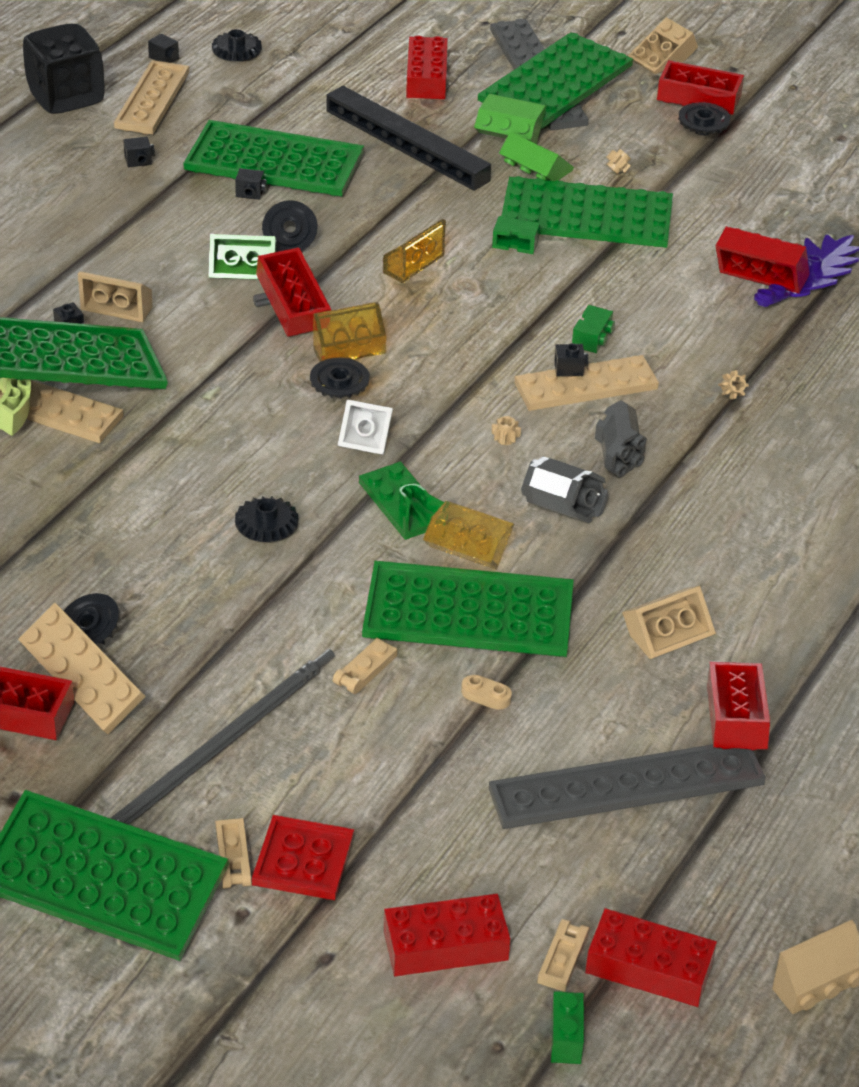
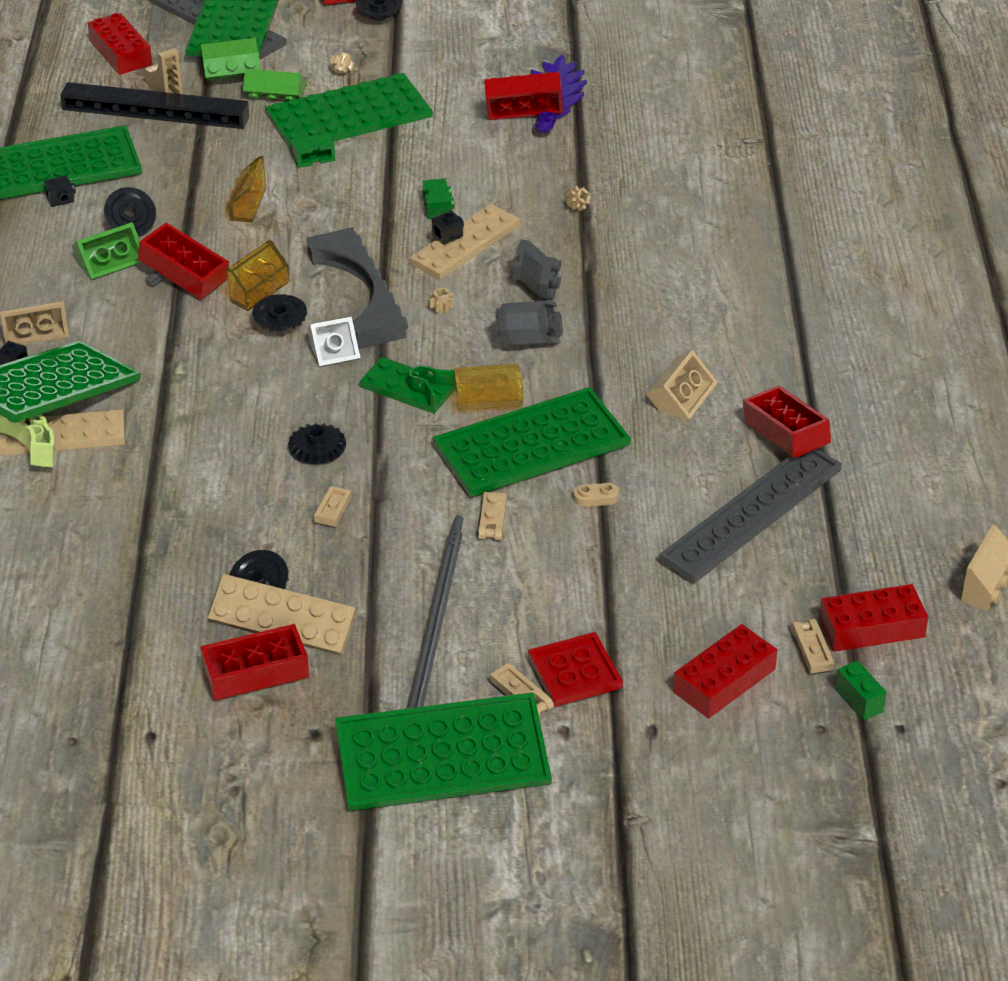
camera: 30 degrees left, 0 degrees up
none -> tan arch [145,48,183,94]
none -> dark grey arch [306,227,408,349]
none -> tan plate [314,486,352,527]

